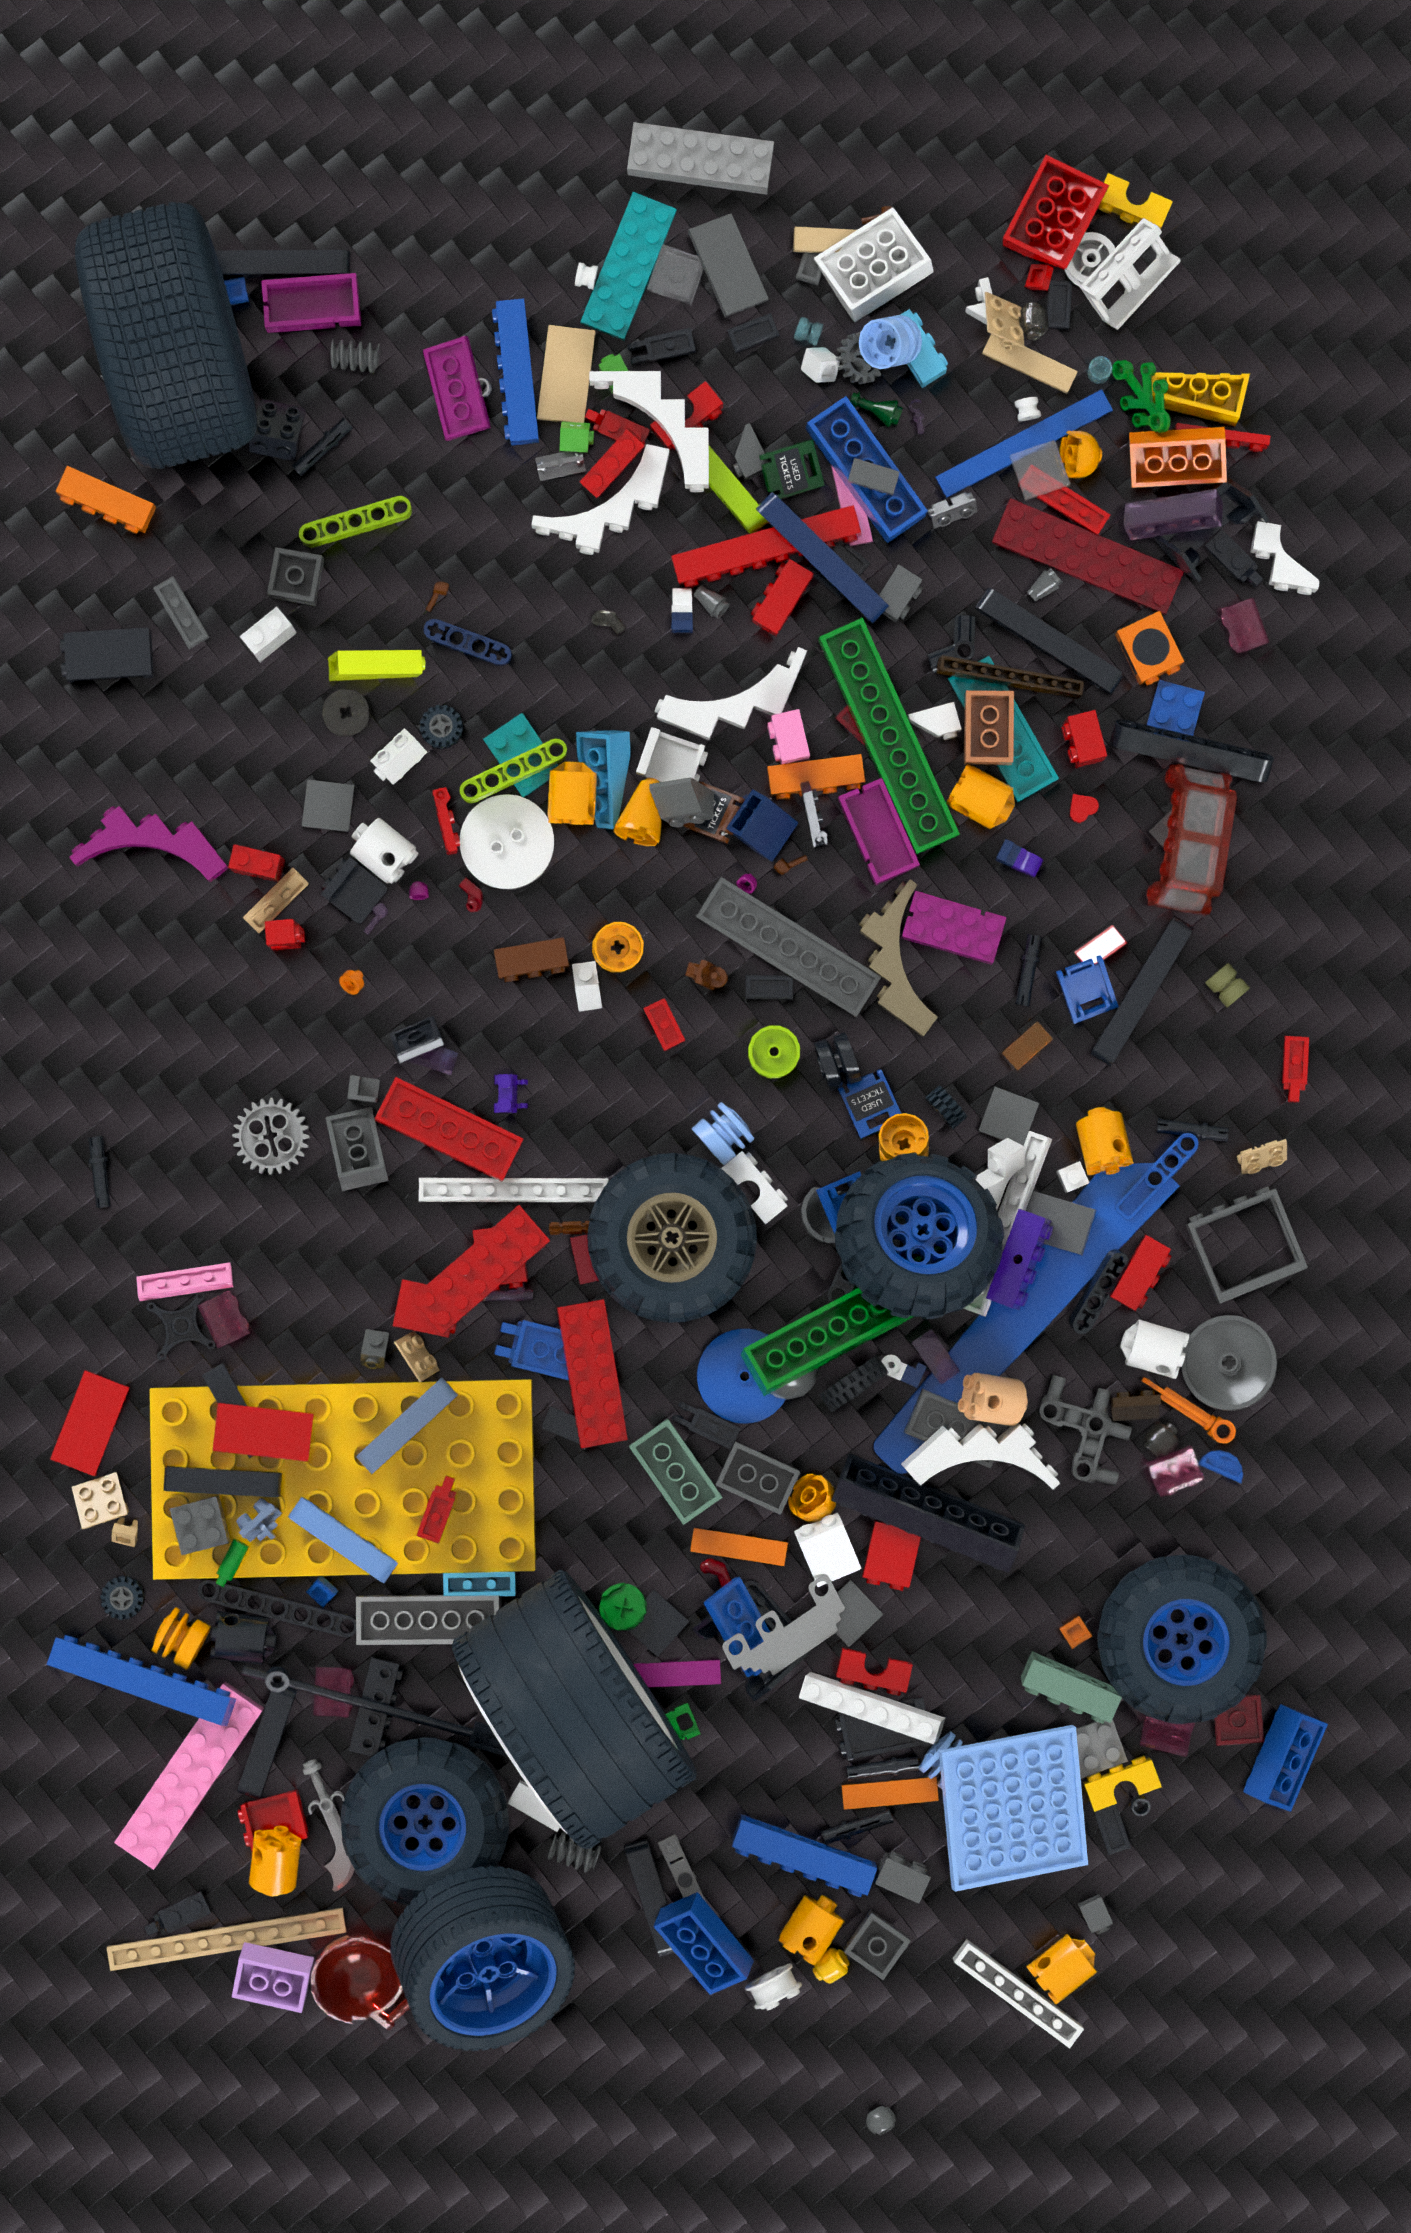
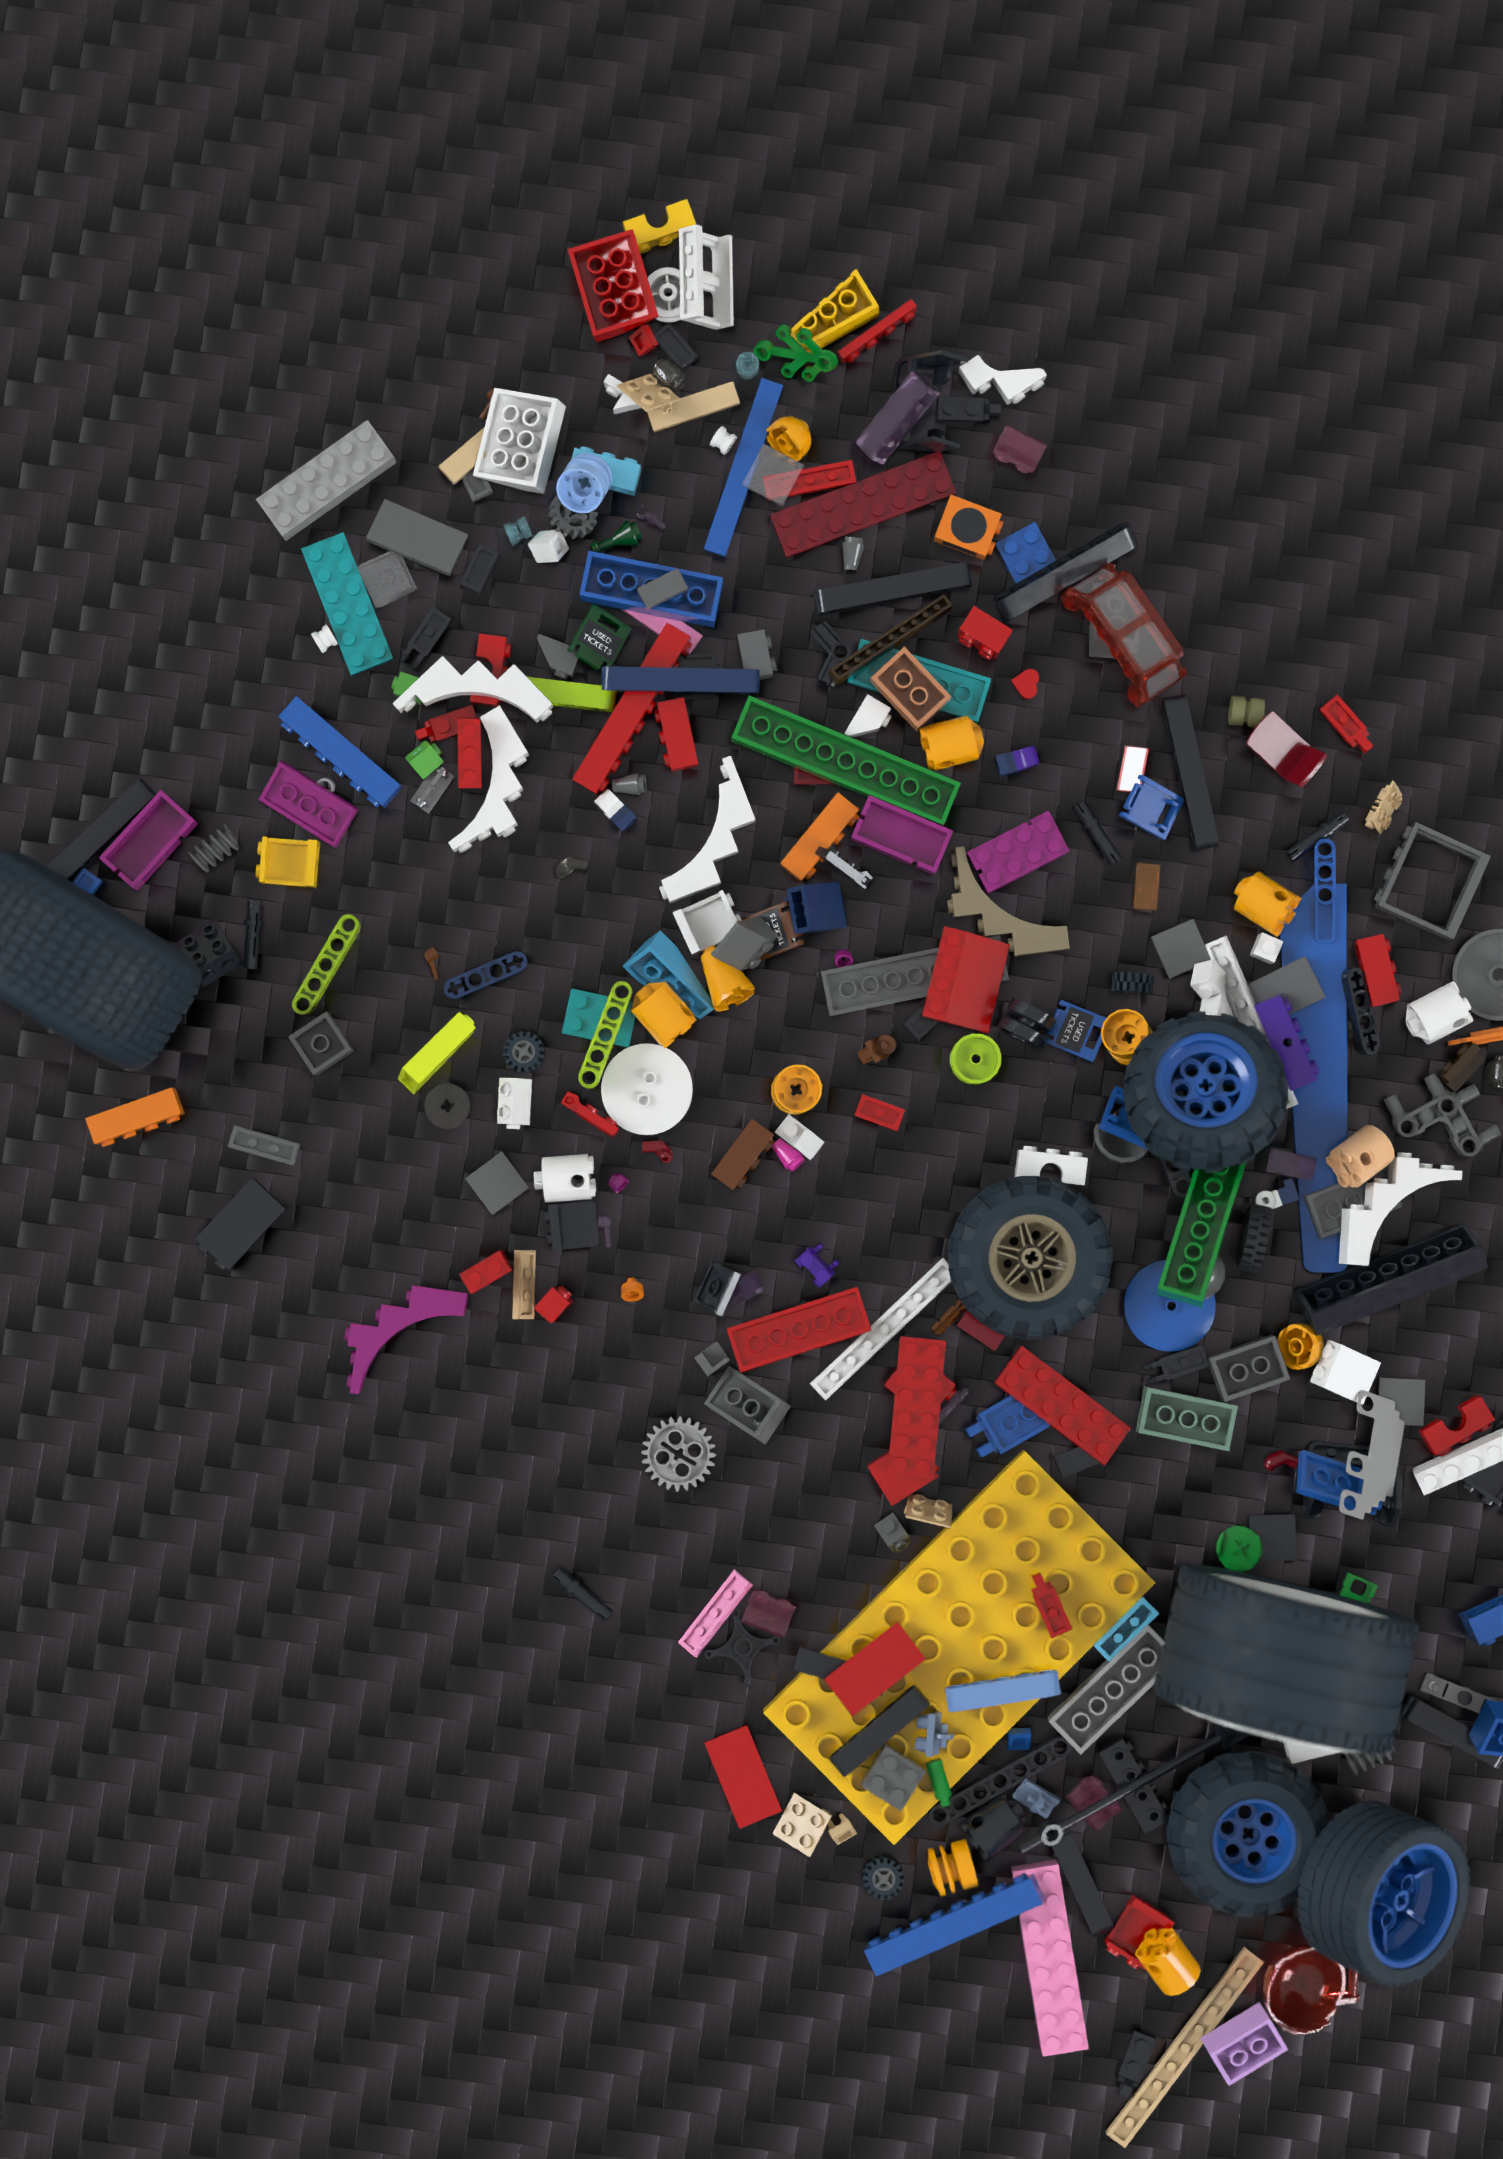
camera: 45 degrees left, 0 degrees up
white brick [240,607,297,662] -> none
light grey sword [303,1759,355,1892] -> none
sand blue beam [356,1378,458,1474] -> none
tan tile [537,325,596,423] -> none
magenta tile [633,1660,721,1687] -> none
orange tile [690,1528,788,1566] -> none
light blue wheel [691,1102,754,1166] -> none
bright pink brick [767,709,810,764] -> none
reddish brown hand [773,855,808,875] -> none
red brick [862,1520,921,1591] -> none
flat silver hinge [927,492,978,529] -> none
orange brick [1129,427,1227,488] -> none
none -> yellow panel [256,836,320,888]
none -> dark pink cone [771,1138,805,1172]
none -> red slope [921,926,1010,1034]
none -> sand blue hips [1013,1778,1060,1819]
none -> piece [1246,711,1328,788]

